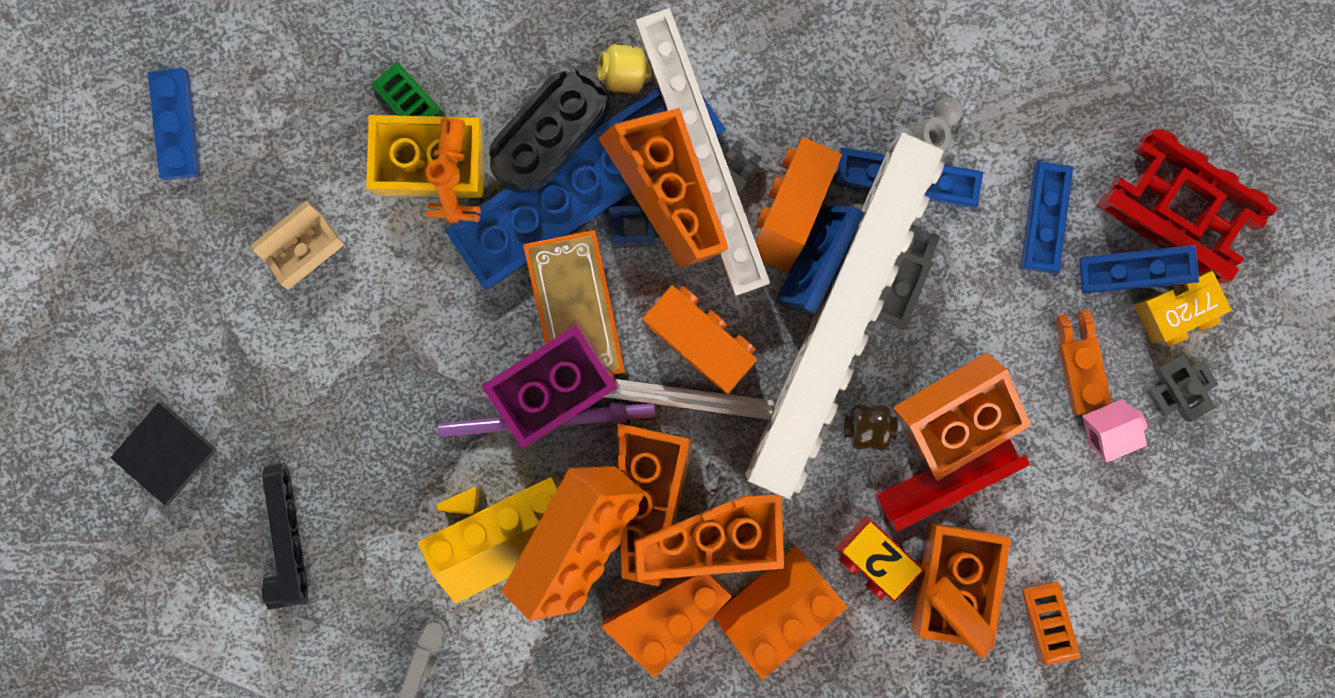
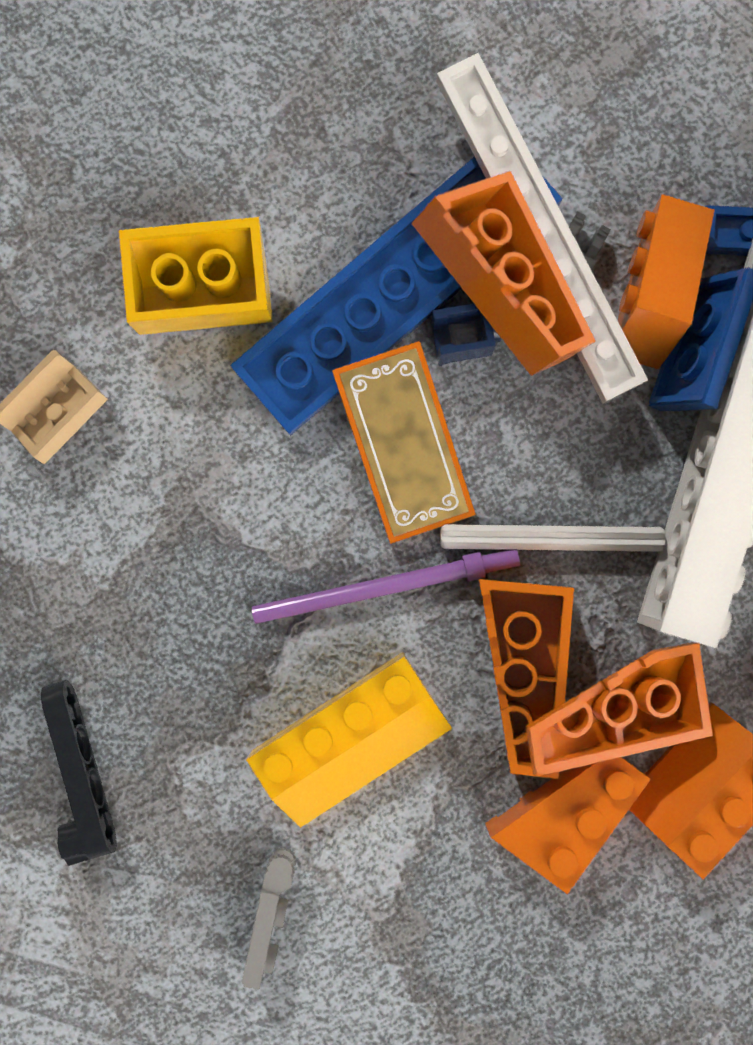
camera: 10 degrees left, 0 degrees up
green slope [371,61,446,117] -> none
orange pin [426,117,481,223] -> none
yellow slope [436,484,481,515] -> none
magenta brick [482,324,620,449] -> none
black tile [489,69,609,193] -> none
orange brick [501,466,645,621] -> none
light yellow head [597,44,652,94] -> none
orange brick [642,285,758,394] -> none

